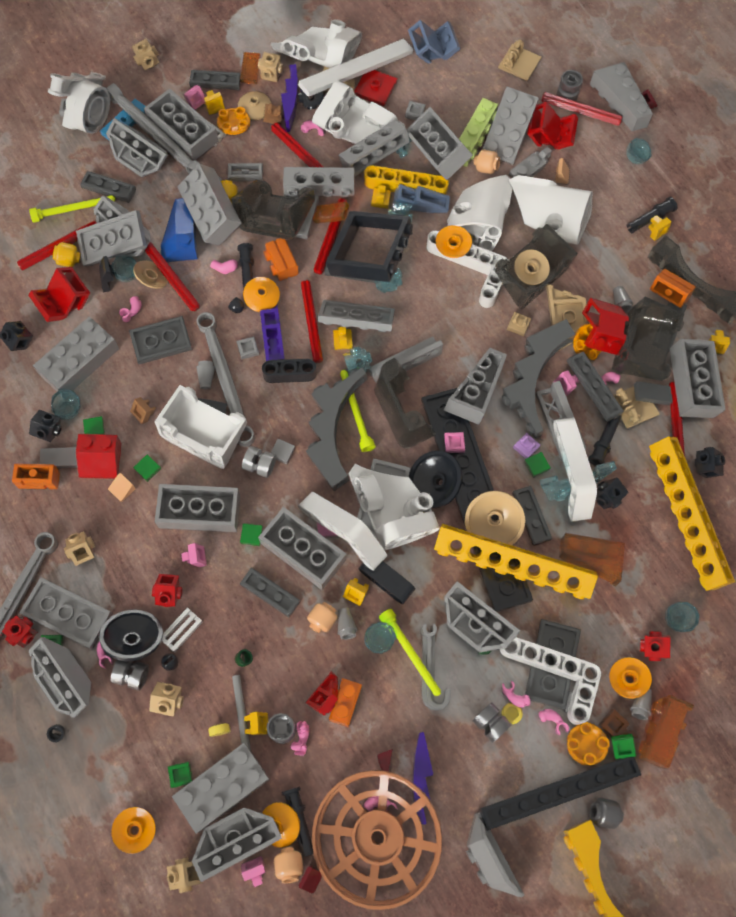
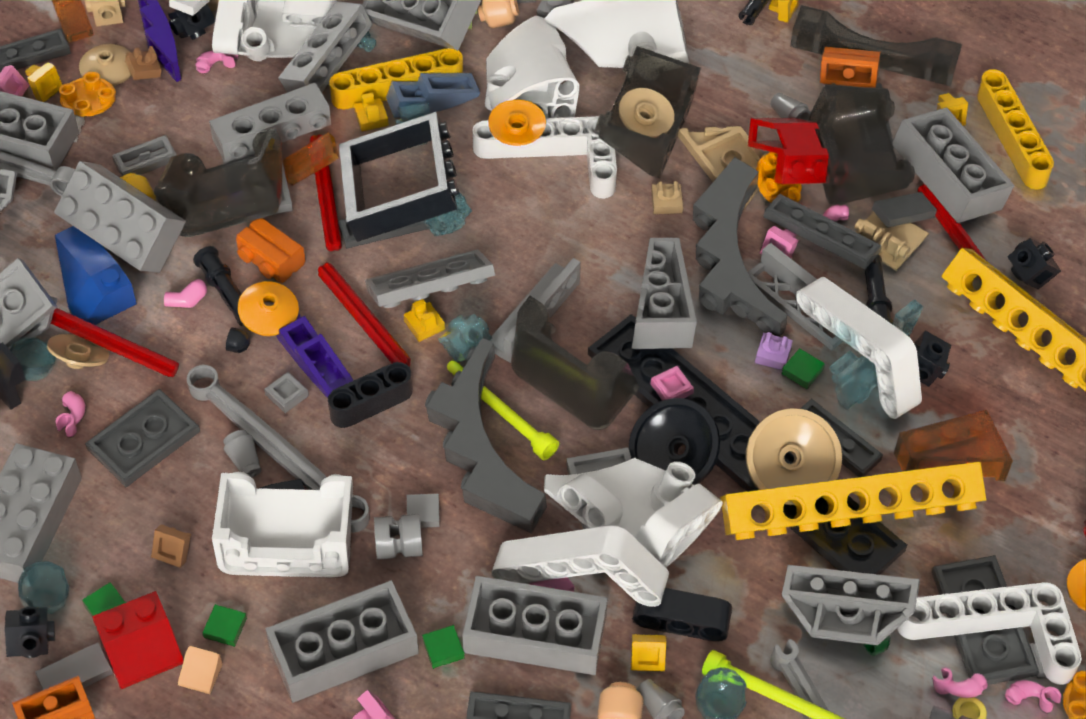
camera: 25 degrees left, 15 degrees down
red axle [271,122,324,167] -> none

